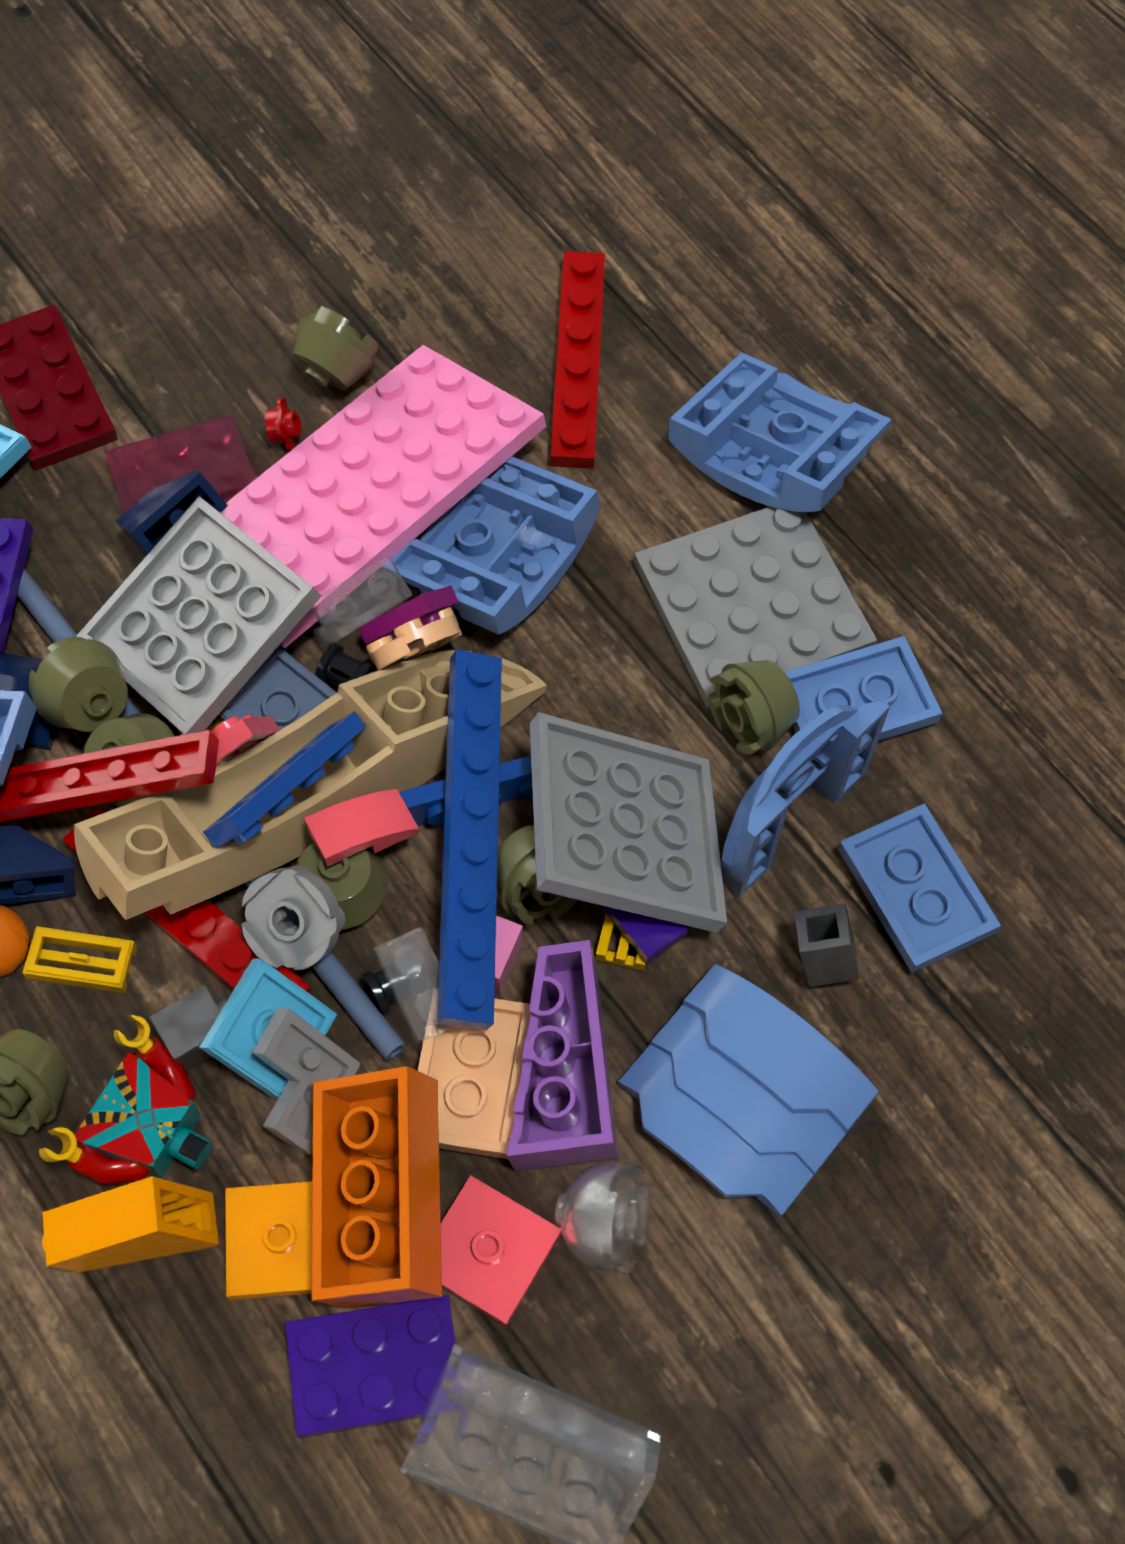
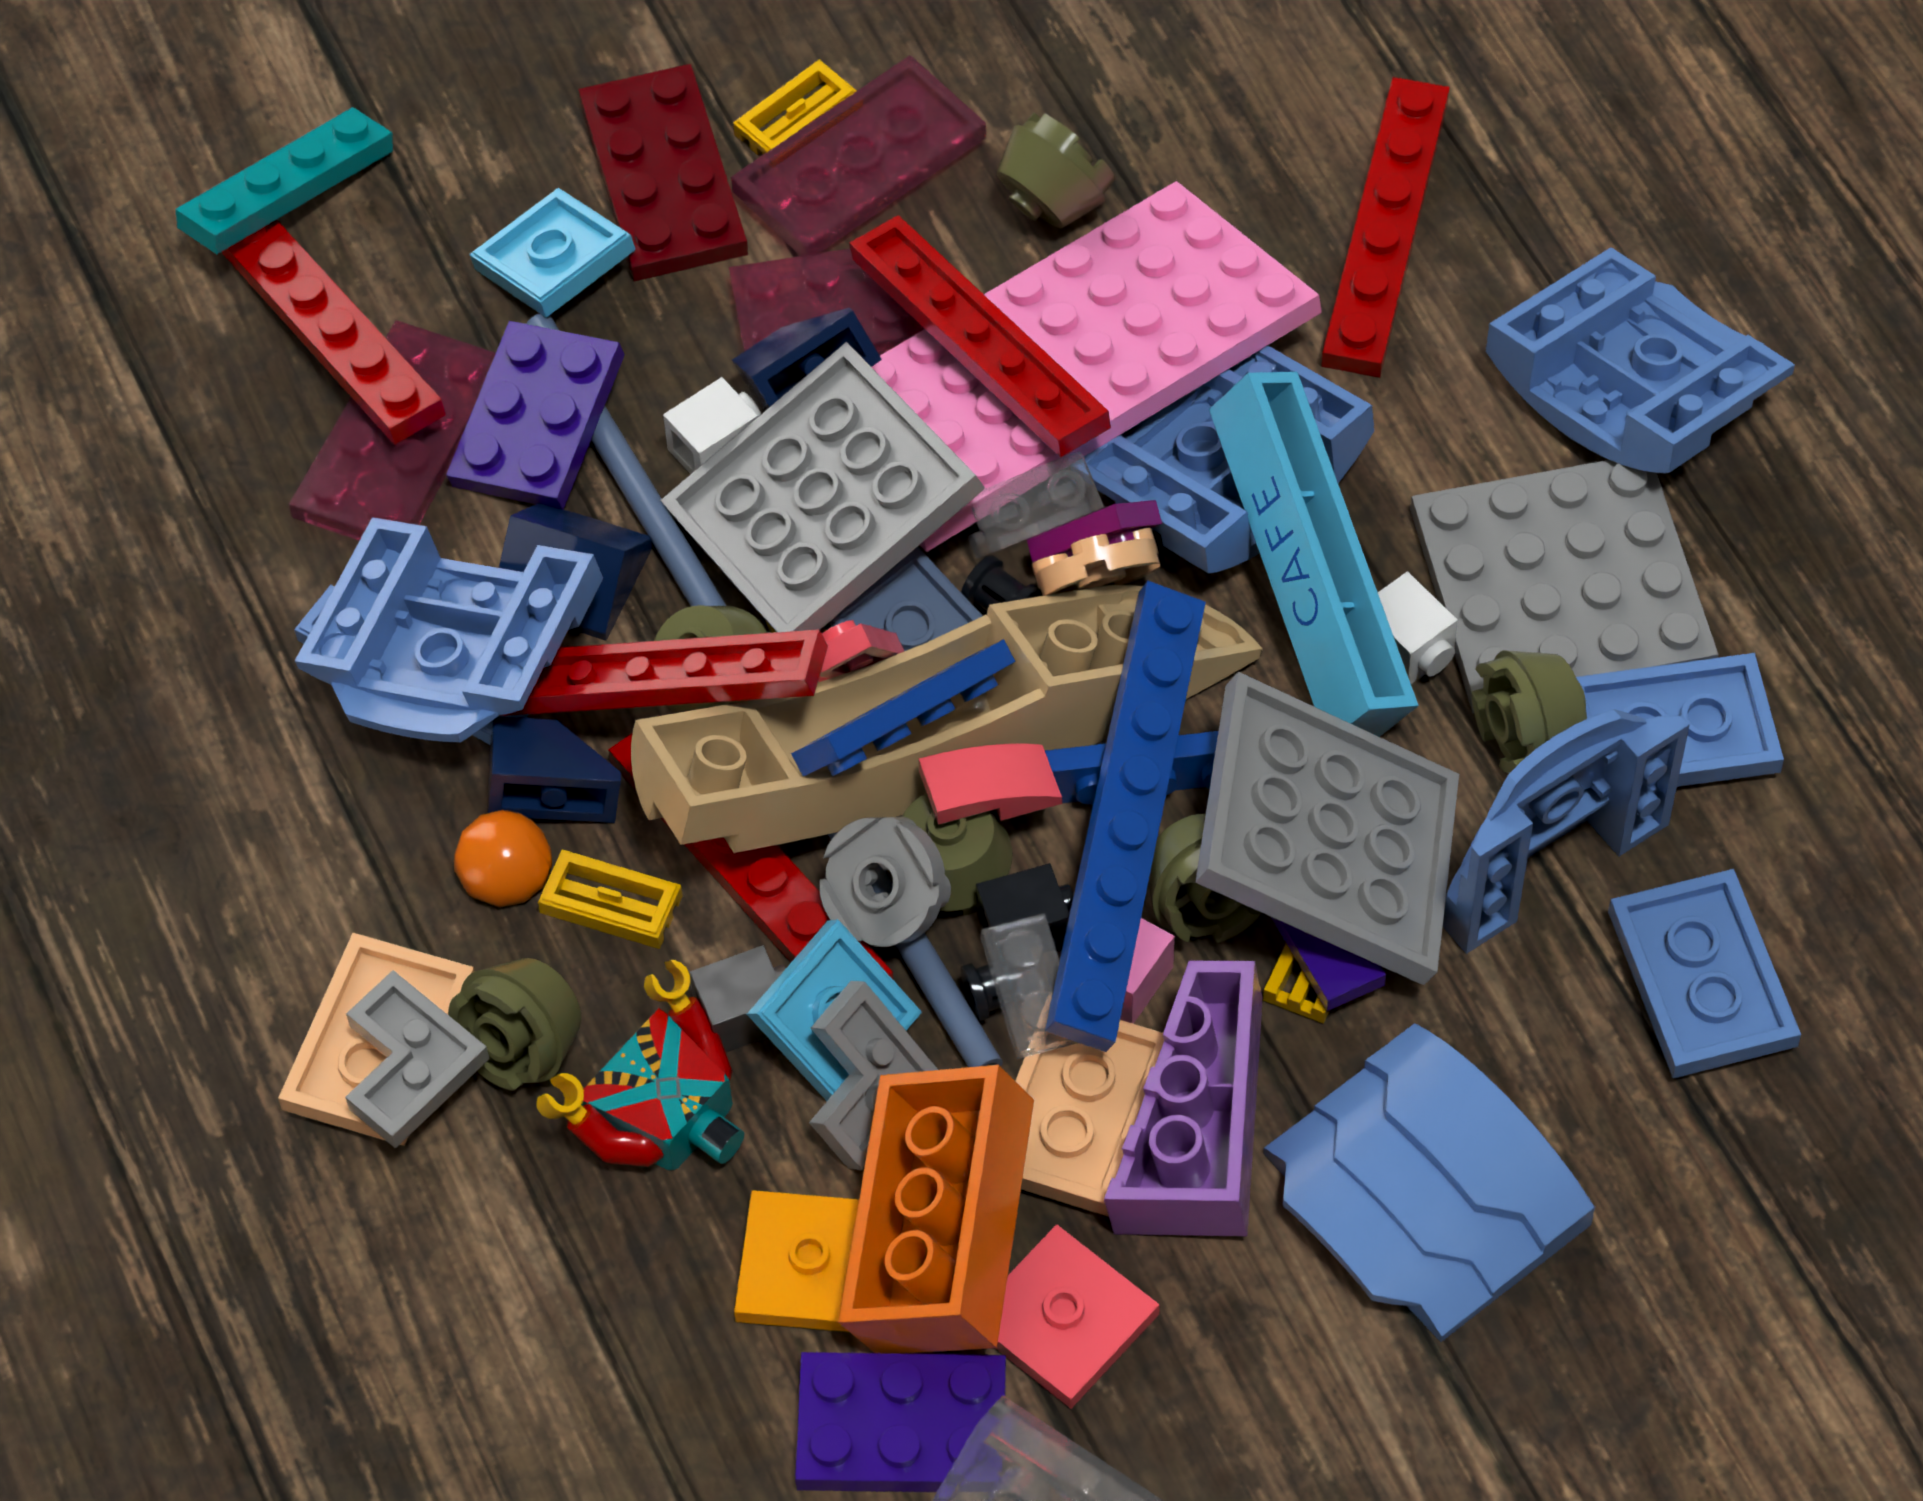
camera: 15 degrees right, 5 degrees down
olive cone [29,637,128,732] -> none
light orange slope [42,1176,219,1272] -> none
red plate [265,398,302,451] -> none
clear cylinder [555,1162,650,1275] -> none
flat silver brick [795,903,860,987] -> none
none -> white brick [663,377,761,474]
none -> clear pink plate [731,55,986,262]
none -> yellow tile [733,59,859,168]
none -> red plate [849,215,1111,458]
none -> black brick [976,863,1074,962]
none -> medium azure brick [1209,371,1419,737]
none -> white brick [1378,571,1458,684]

